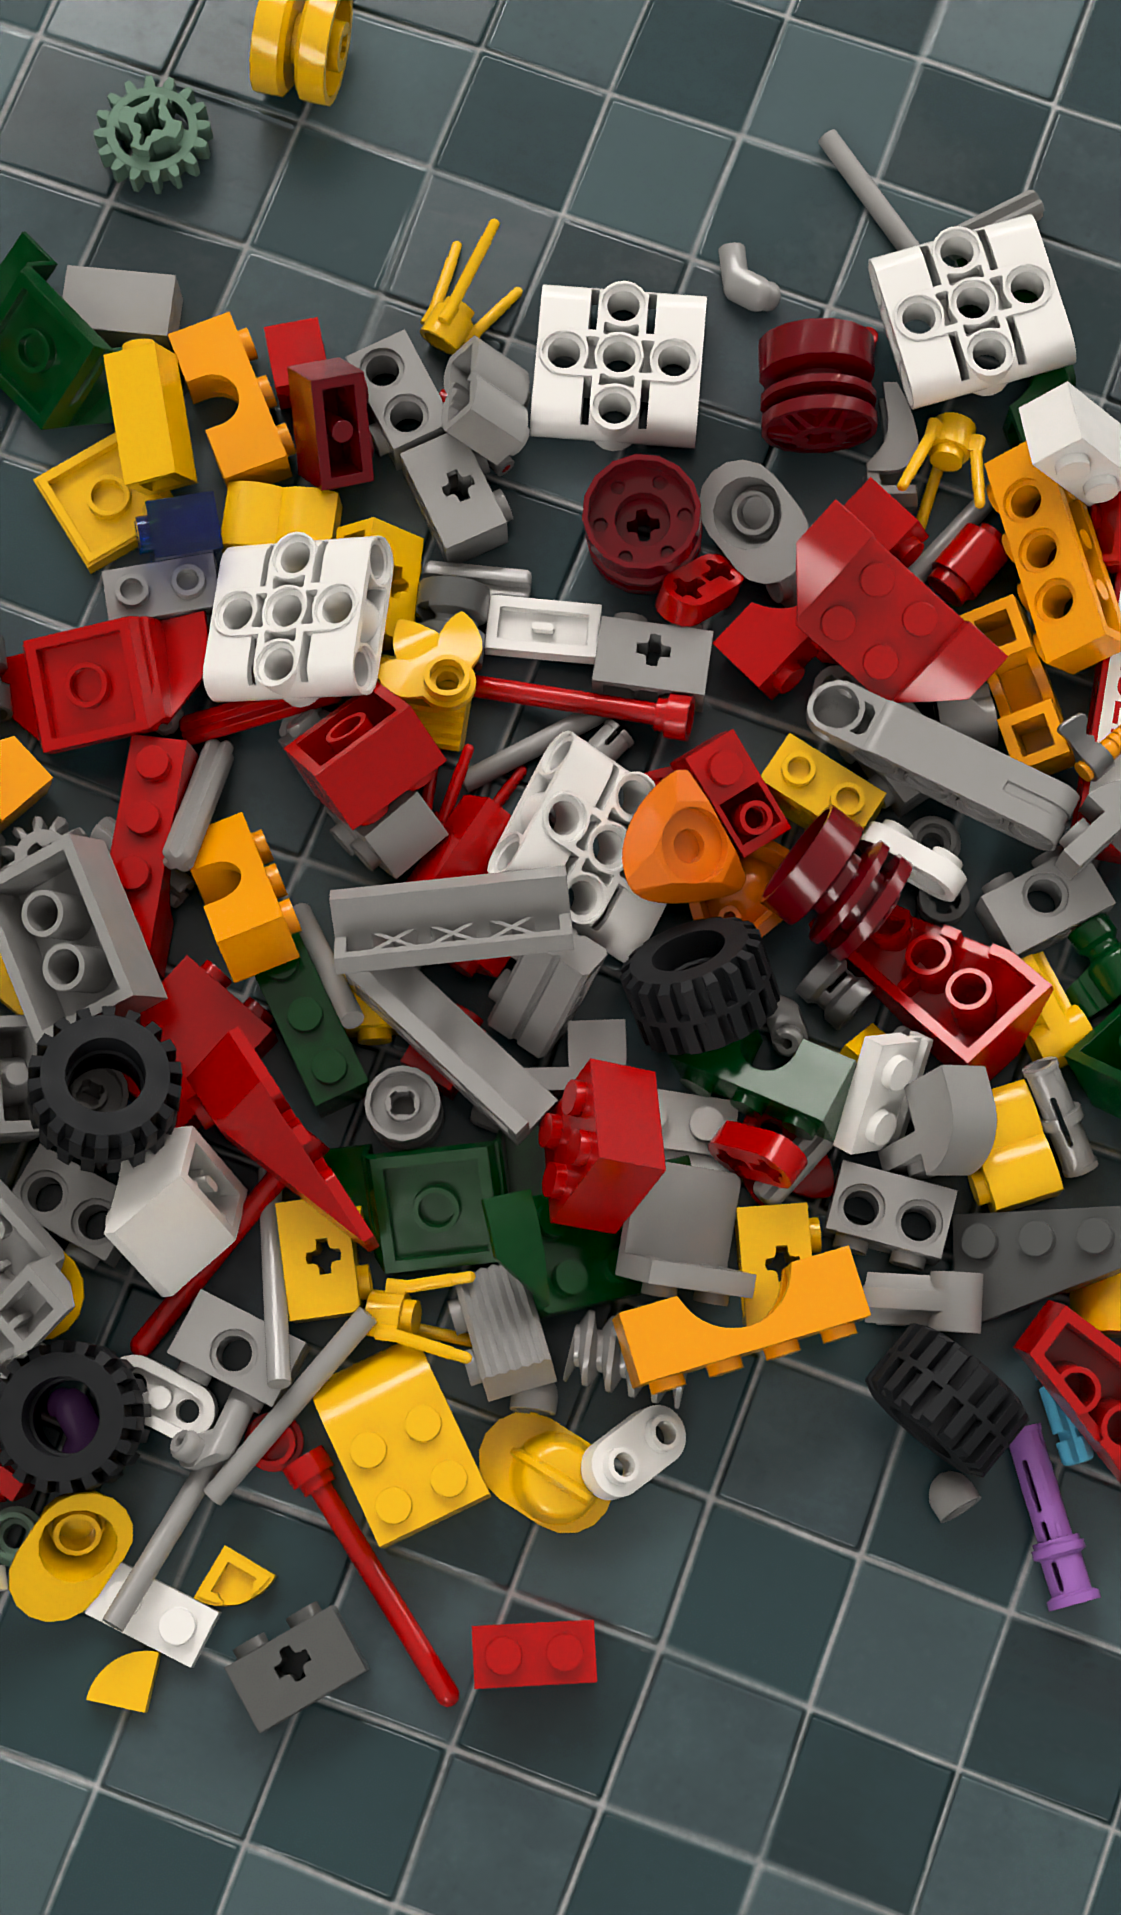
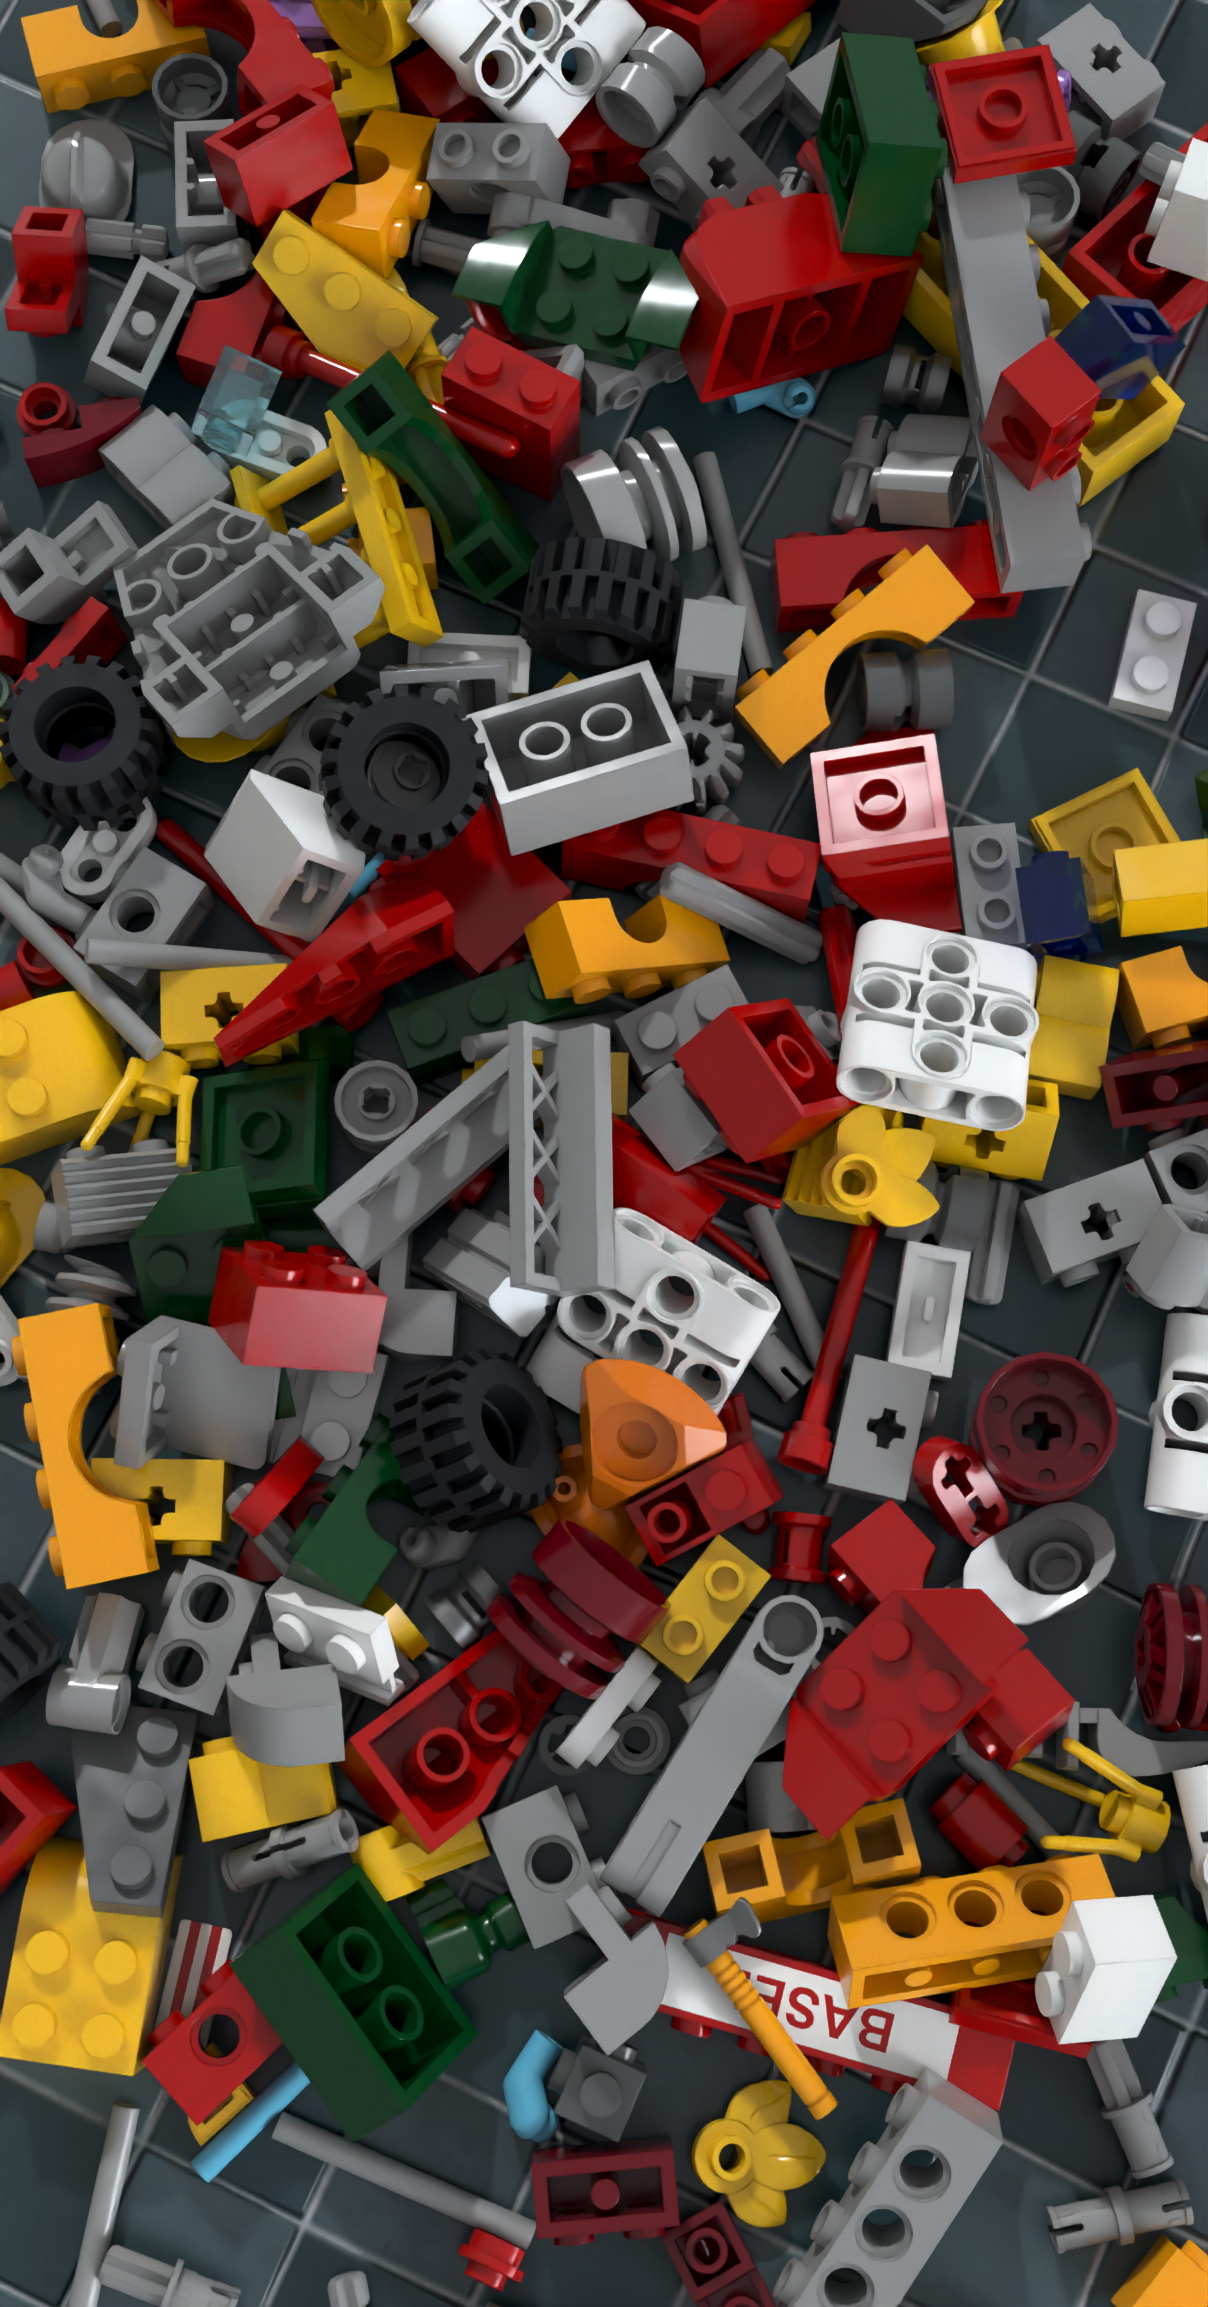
camera: 90 degrees right, 0 degrees up
none -> light grey brick [613,964,749,1094]
none -> red bush [768,1511,832,1585]

